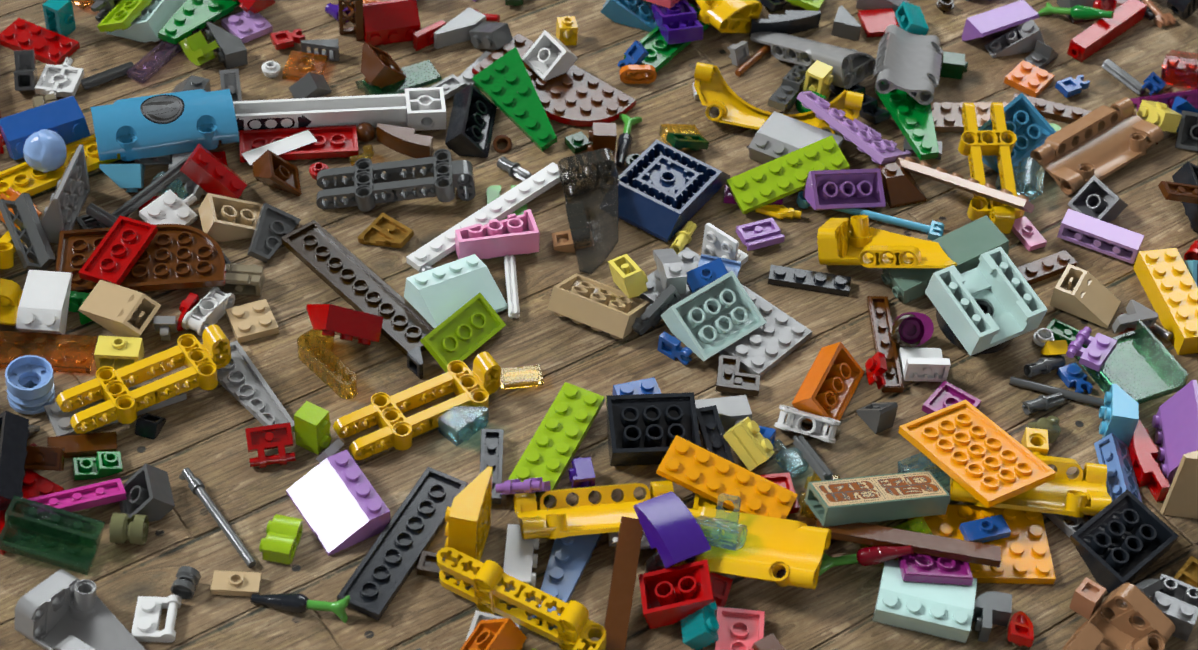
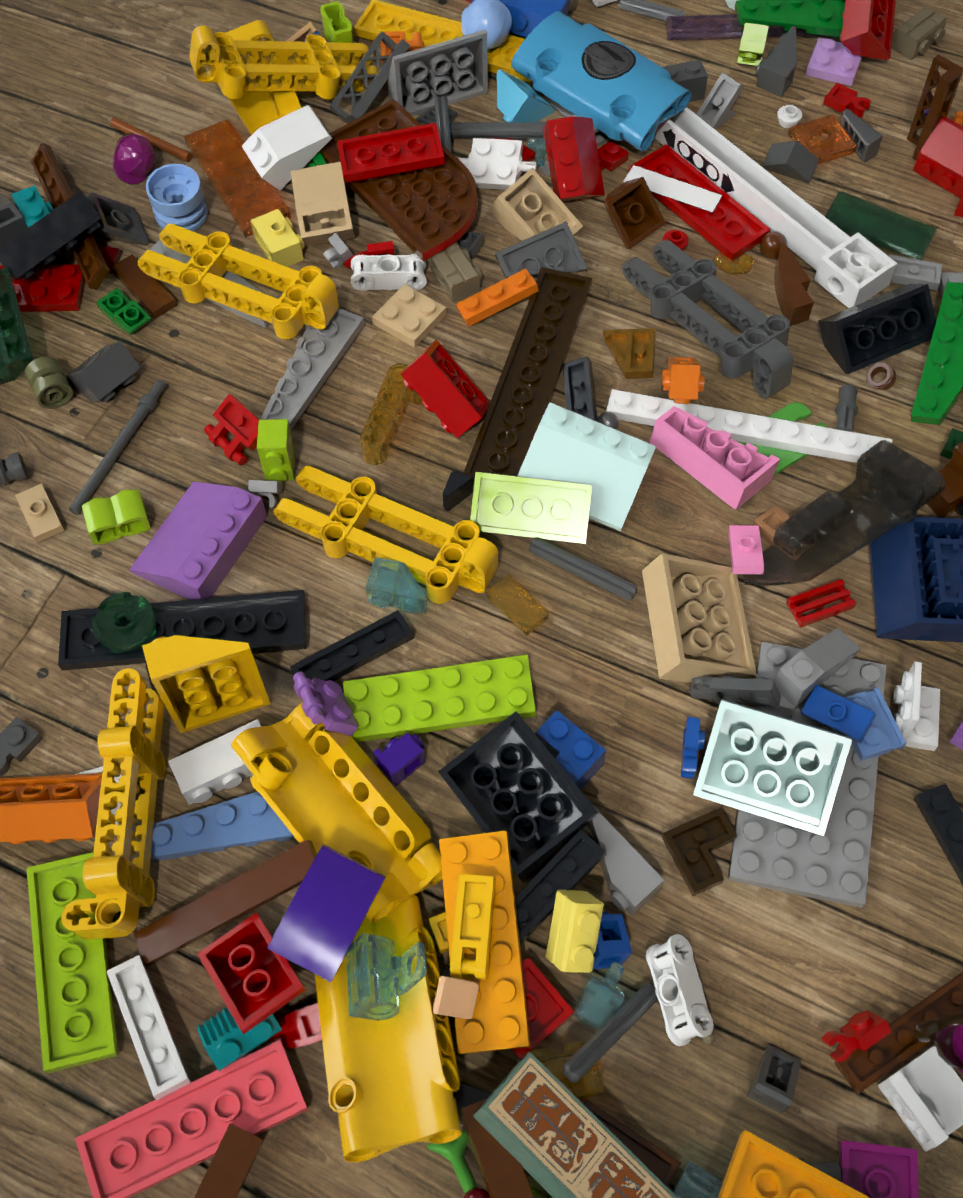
camera: 65 degrees right, 15 degrees up
dark pink plate [27,478,126,521] -> none
black slope [135,413,166,440] -> none
black piece [251,593,350,623] -> none
reddish brown slope [361,42,407,88] -> none
white axle [504,255,520,319] -> none
light yellow brick [608,254,648,299] -> none
light yellow axle [670,221,697,253] -> none
orange slope [792,342,864,427] -> none
none -> clear green plate [92,592,156,654]
none -> light nougat slope [433,976,479,1019]
none -> yellow plate [450,874,496,979]
none -> orange plate [455,268,539,327]
none -> dark grey axle [529,537,638,601]
none -> black plate [562,356,598,422]
none -> orange brick [661,357,704,404]
none -> bright pink plate [728,525,764,574]
none -> red tile [786,579,856,628]

